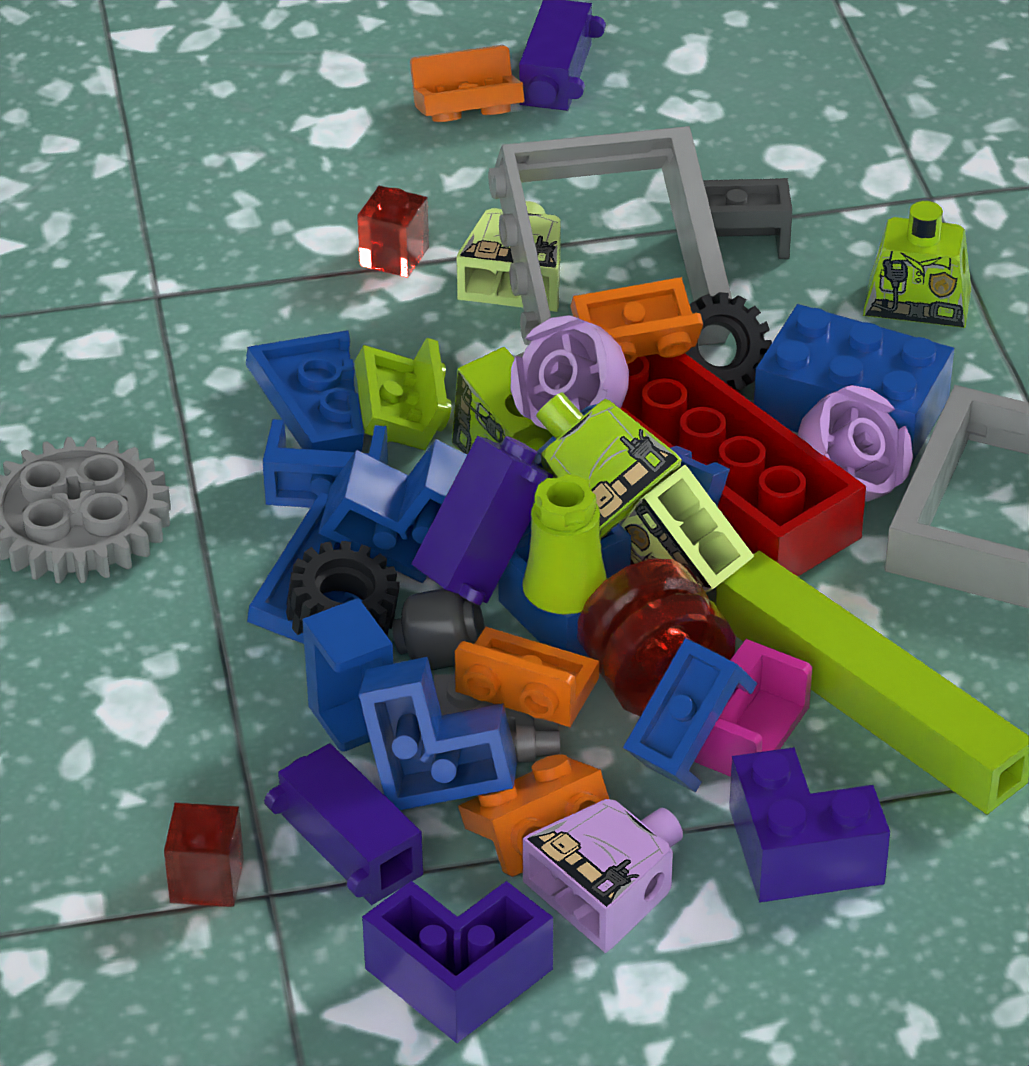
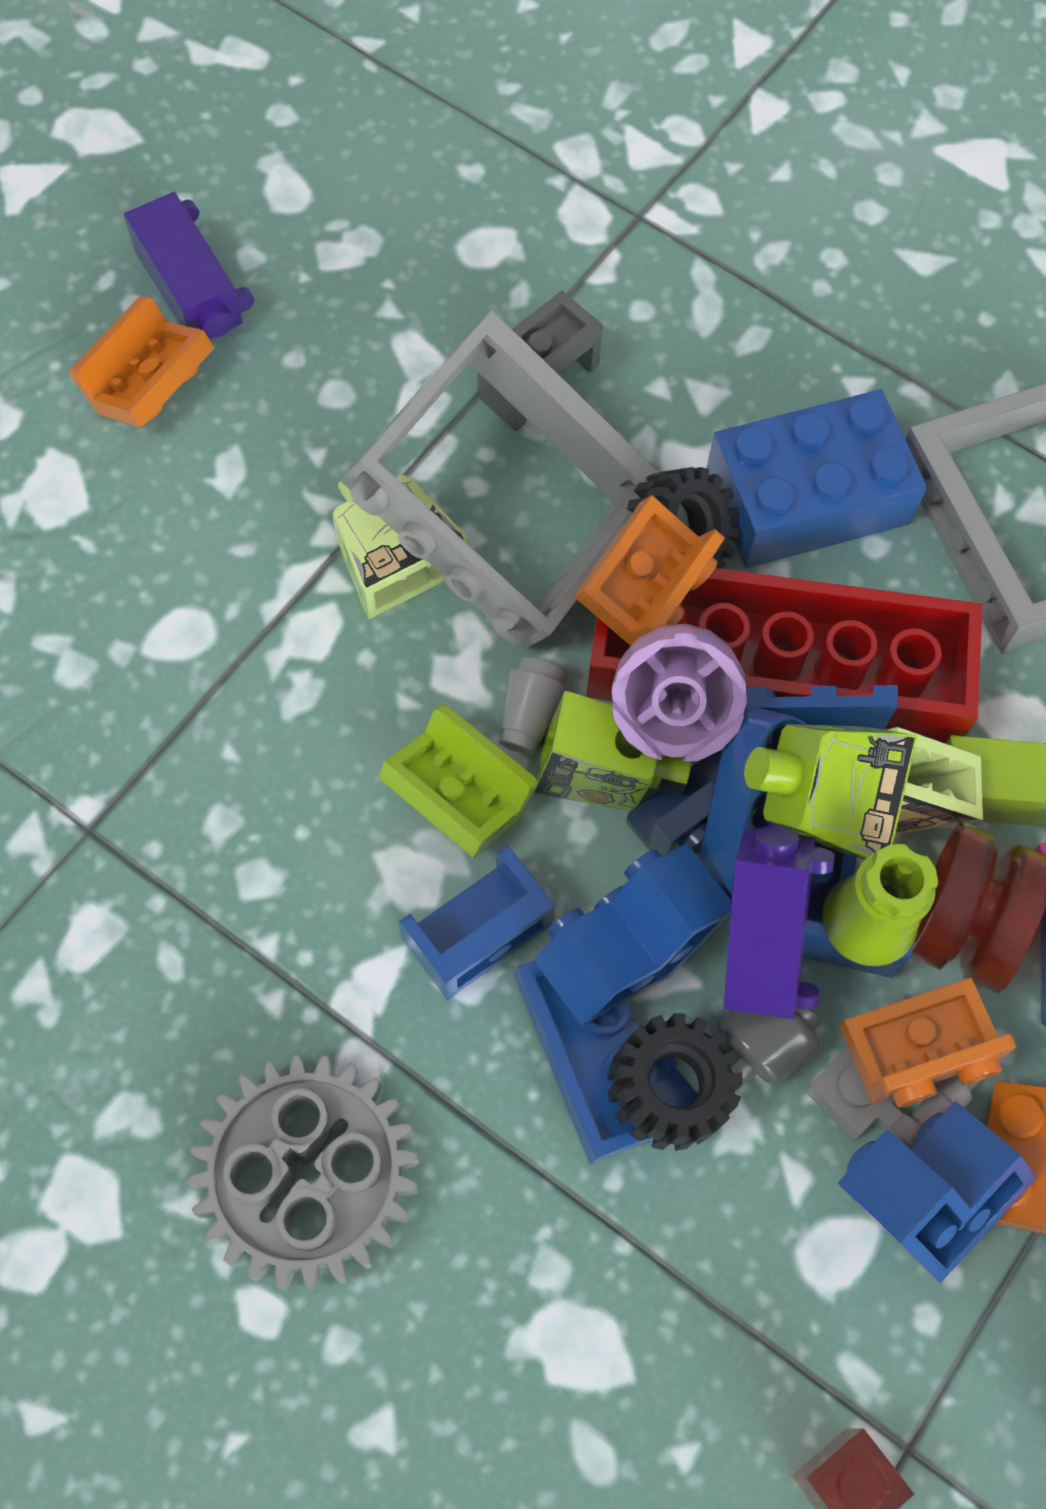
camera: 45 degrees left, 25 degrees up
blue wing [246,330,364,452] -> none
dark purple brick [264,743,423,905] -> none
blue panel [302,598,393,752] -> none
clear red brick [357,185,429,278] -> none
lavender cylinder [797,385,913,502] -> none
torso [863,201,971,328] -> none

